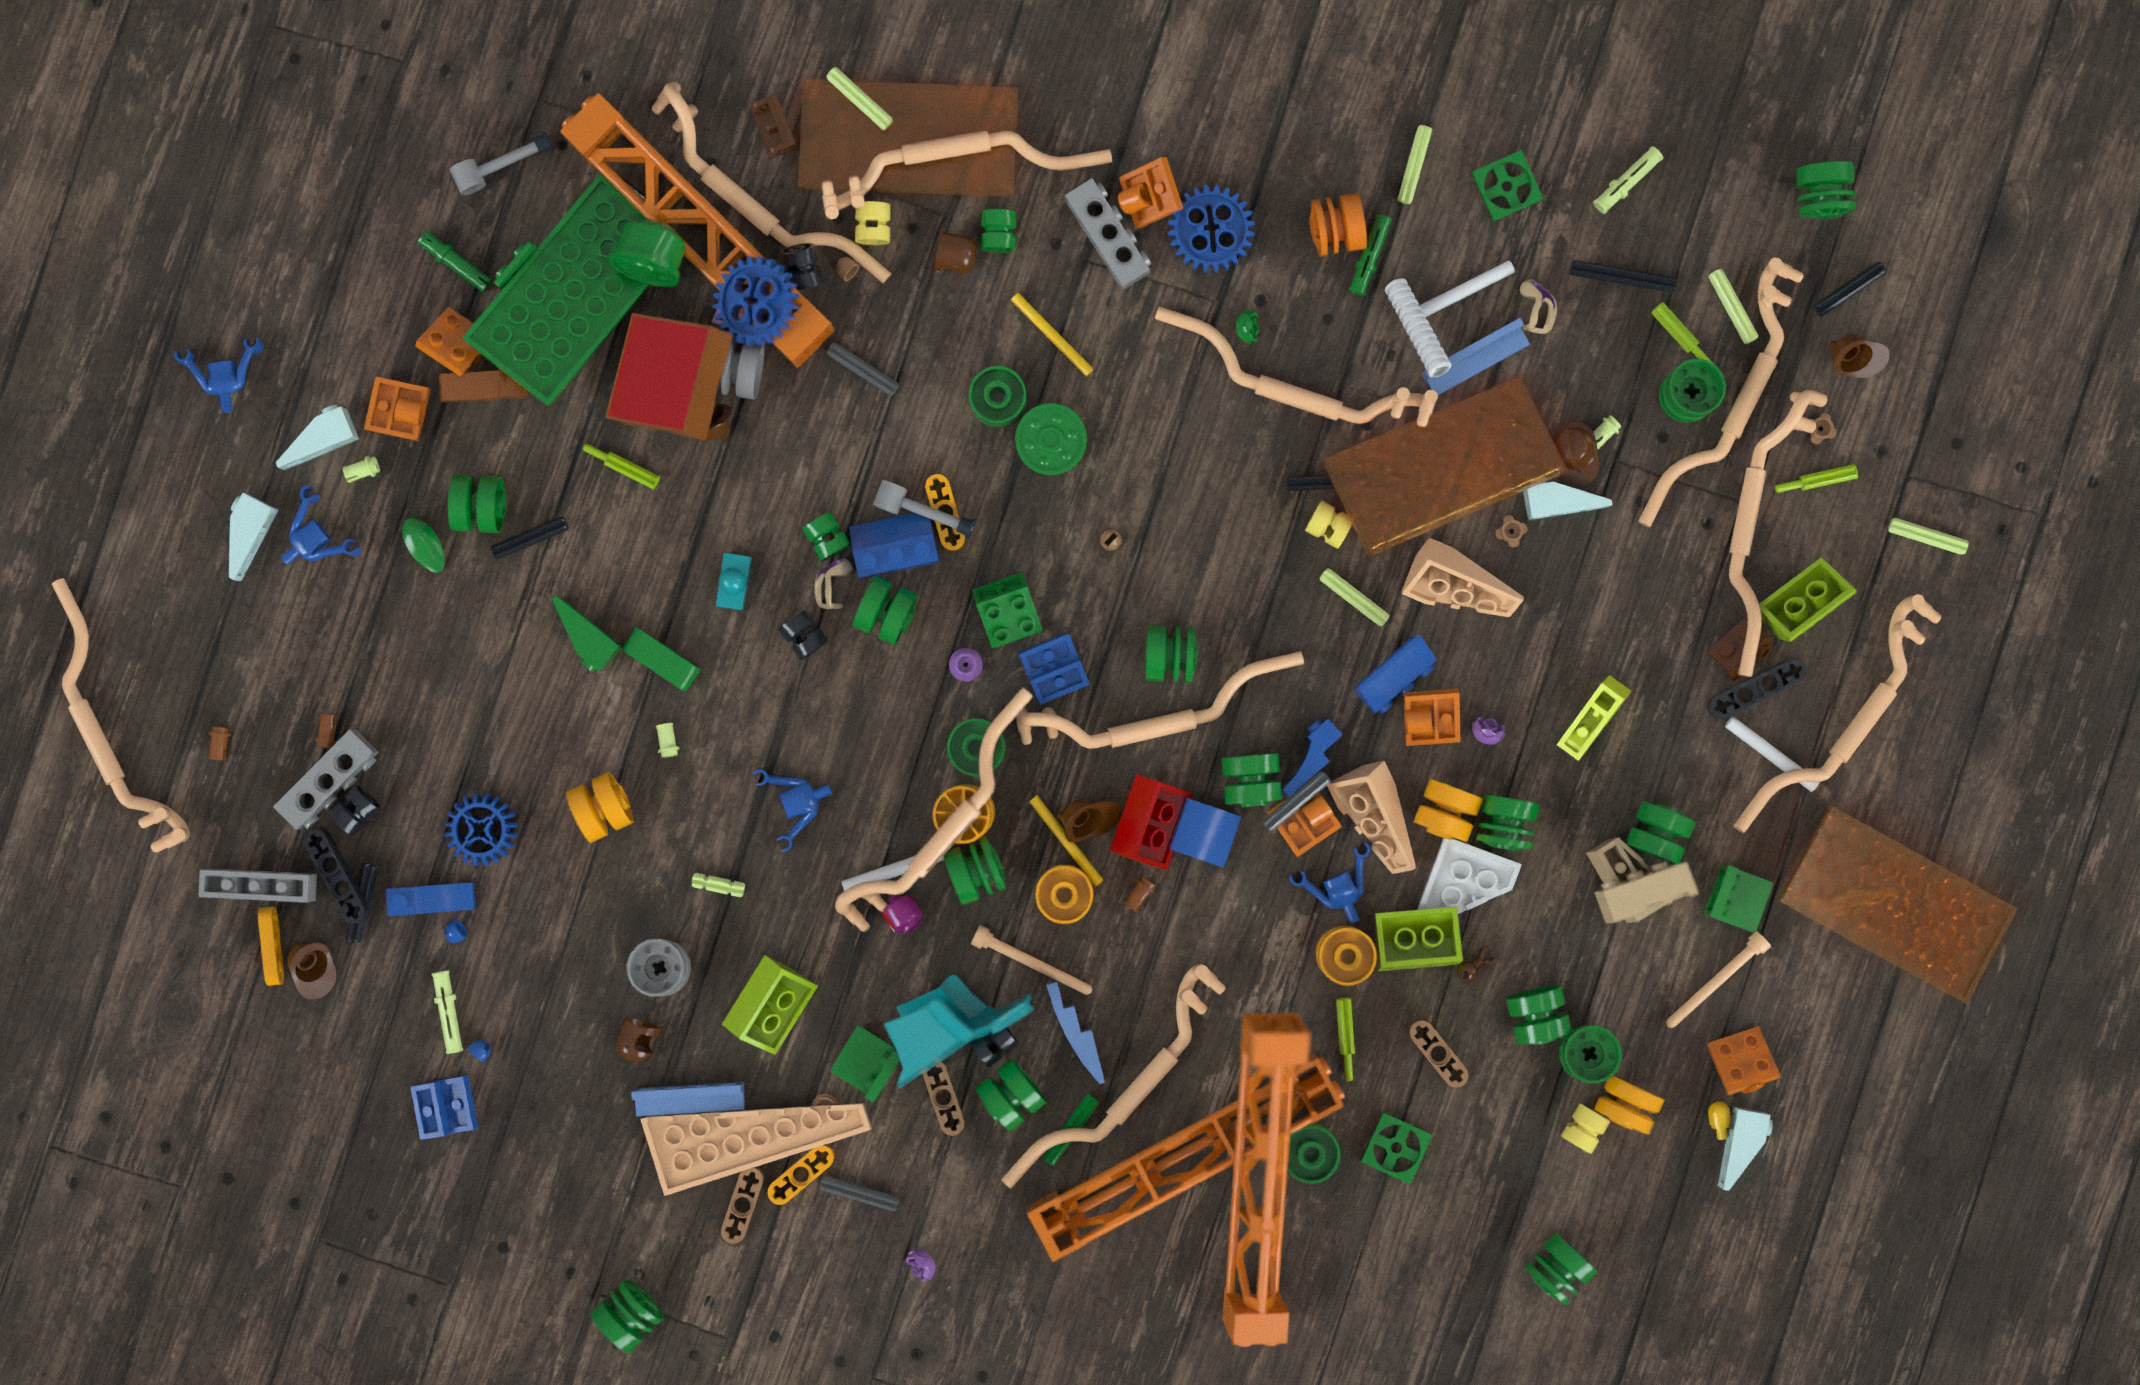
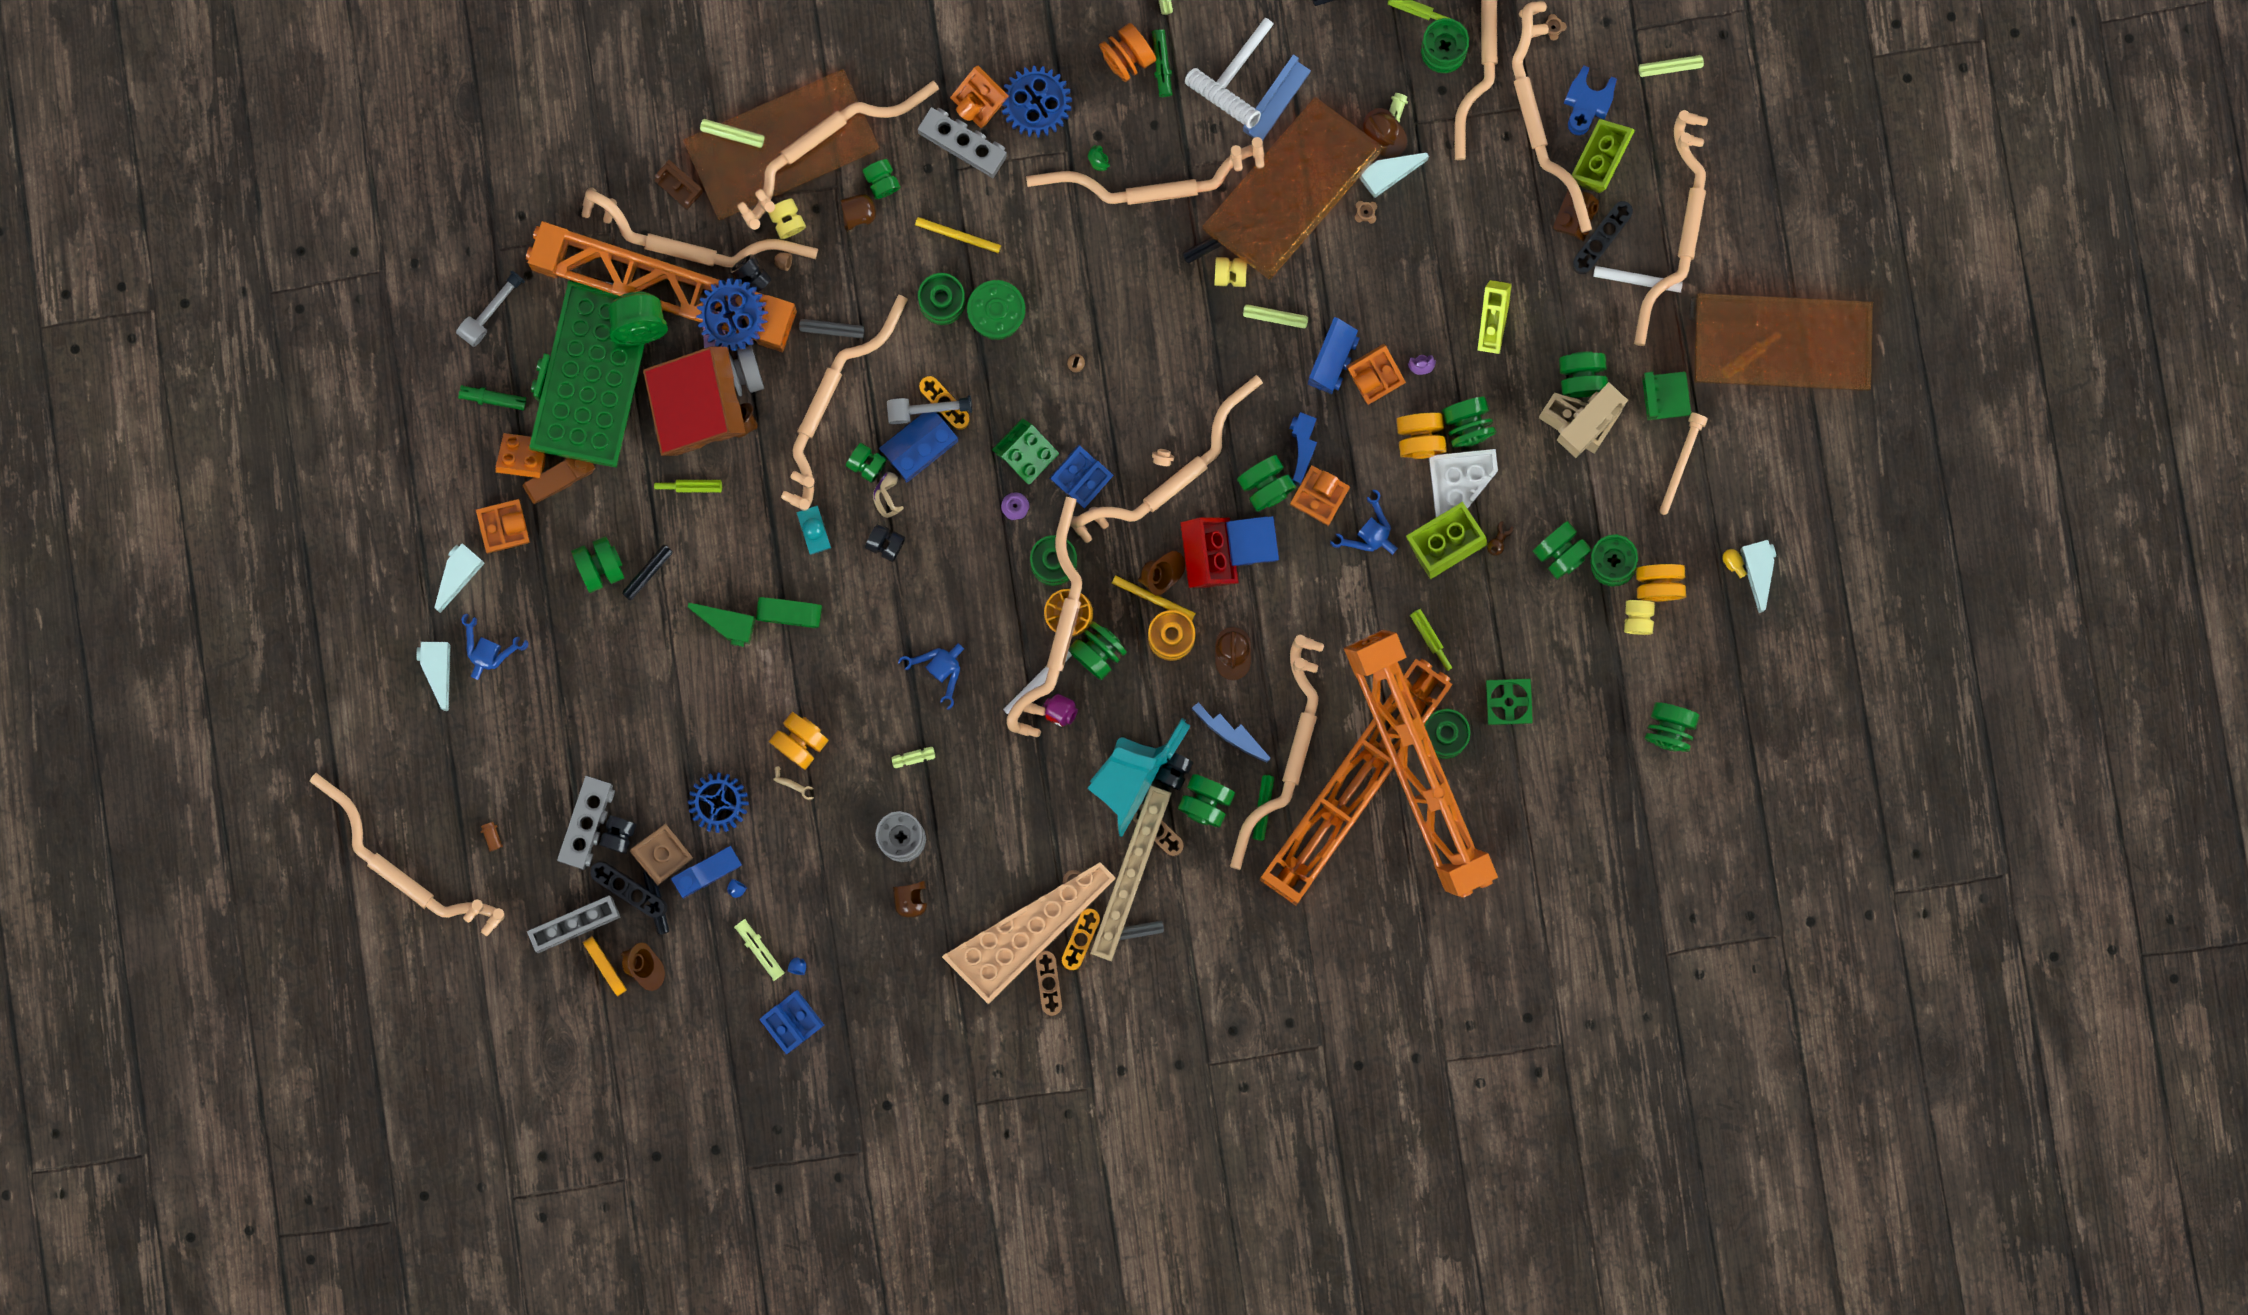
camera: 25 degrees left, 5 degrees down
blue piece [174,337,264,412] -> none
dark orange pin [315,714,338,748] -> none
yellowish green pin [343,456,380,483] -> none
green arm [402,518,445,573] -> none
green wheel [590,1278,664,1353] -> none
medium blue fence [631,1082,746,1117] -> none
yellowish green pin [656,723,679,758] -> none
lime slope [722,955,818,1055] -> none
green bracket [830,1026,900,1103] -> none
green wheel [852,575,918,646] -> none
medium lavender plate [906,1250,936,1282] -> none
light nougat piece [971,925,1092,995] -> none
dark orange pin [1124,877,1156,913] -> none
green wheel [1145,625,1198,683] -> none
dark grey axle [1262,771,1330,832] -> none
light orange wheel [1315,925,1377,985] -> none
light nougat wedge [1327,761,1416,874] -> none
light nougat wedge [1402,538,1524,617] -> none
medium nougat beam [1408,1019,1468,1088] -> none
tan piece [1520,279,1557,334] -> none
orange plate [1707,1026,1780,1095] -> none
lime axle [1775,463,1858,493] -> none
none -> medium nougat plate [630,823,693,885]
none -> tan piece [773,767,814,800]
none -> light nougat piece [781,295,908,511]
none -> tan tile [1090,786,1171,962]
none -> light nougat plate [1152,449,1174,466]
none -> reddish brown piece [1215,627,1251,680]
none -> blue piece [1564,65,1617,136]

